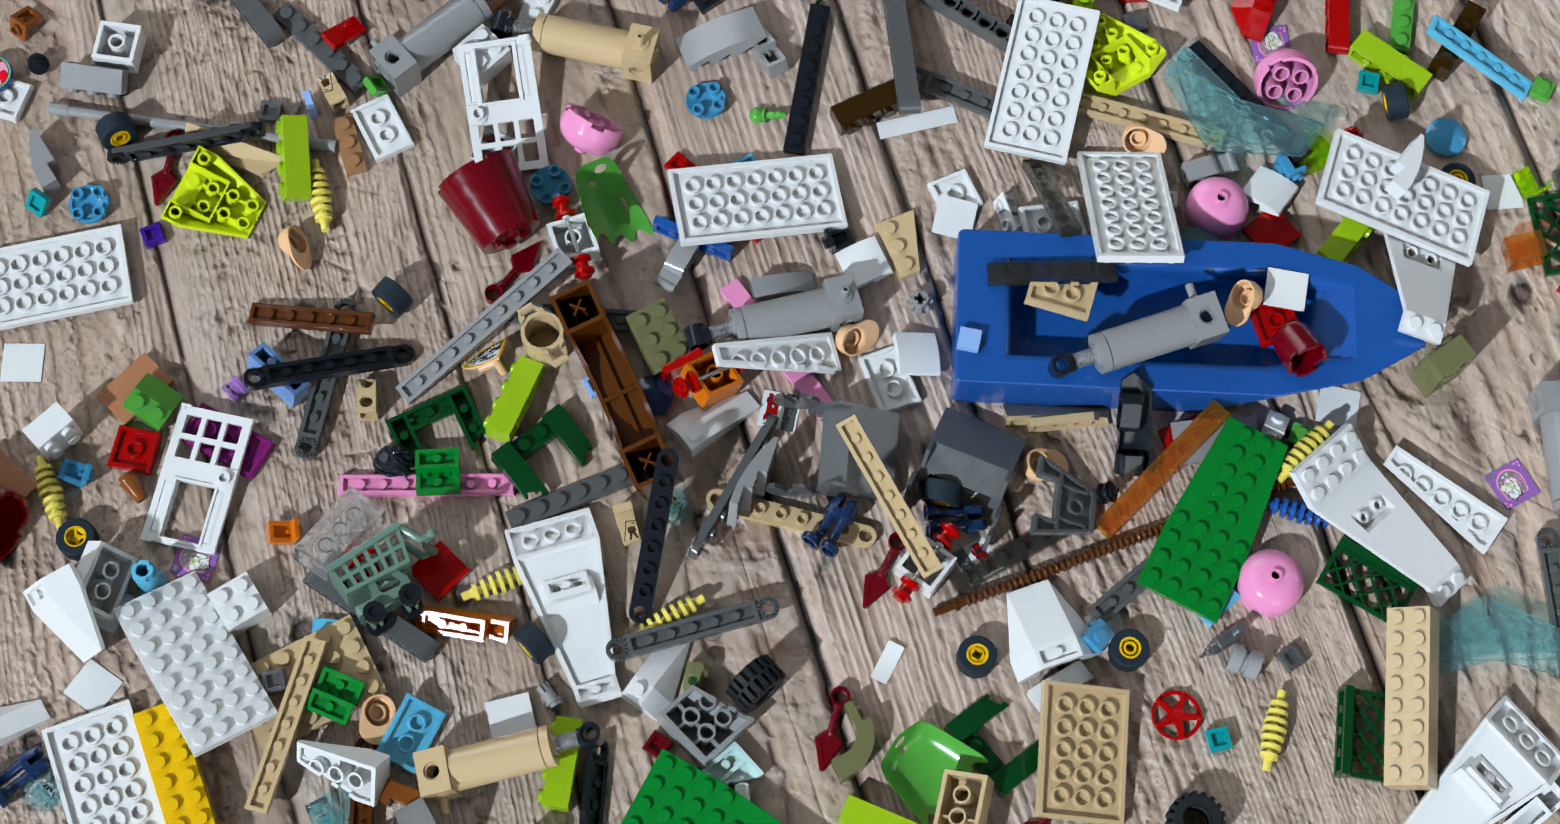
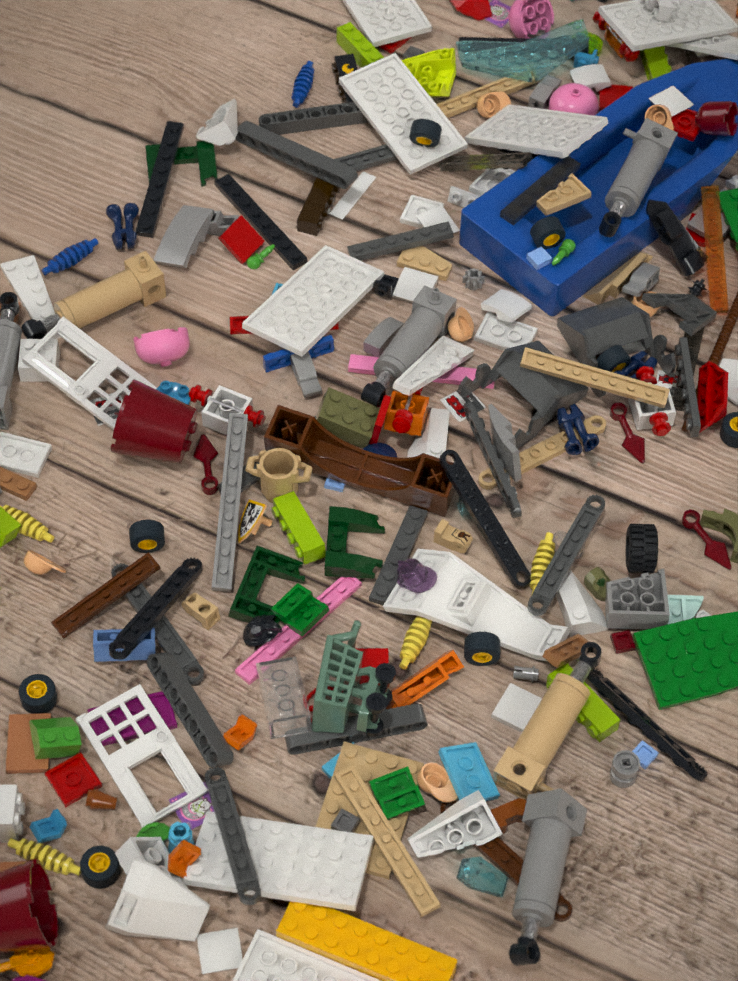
camera: 45 degrees left, 15 degrees down
white brick [207,572,272,637] -> none
medium lavender wheel [221,375,249,403] -> none
bright green piece [576,157,654,244] -> none
dark azure dish [686,82,727,119] -> none
white sticker [871,640,904,684] -> none
none -> black wheel [18,674,57,714]
none -> bright green tile [136,822,170,841]
none -> dark grey beam [147,652,234,768]
none -> orange bracket [168,840,201,879]
none -> dark grey plate [205,767,261,905]
none -> red tile [218,215,265,264]
none -> dark grey plate [347,221,454,261]
none -> clear purple piece [397,558,437,593]
none -> black wheel [409,119,442,147]
none -> black wheel [530,216,566,250]
none -> medium nougat plate [542,634,589,668]
none -> bright green bar [552,239,576,266]
none -> light grey piece [622,262,660,297]
none -> dark grey plate [675,337,701,437]
none -> red wedge [697,361,729,433]

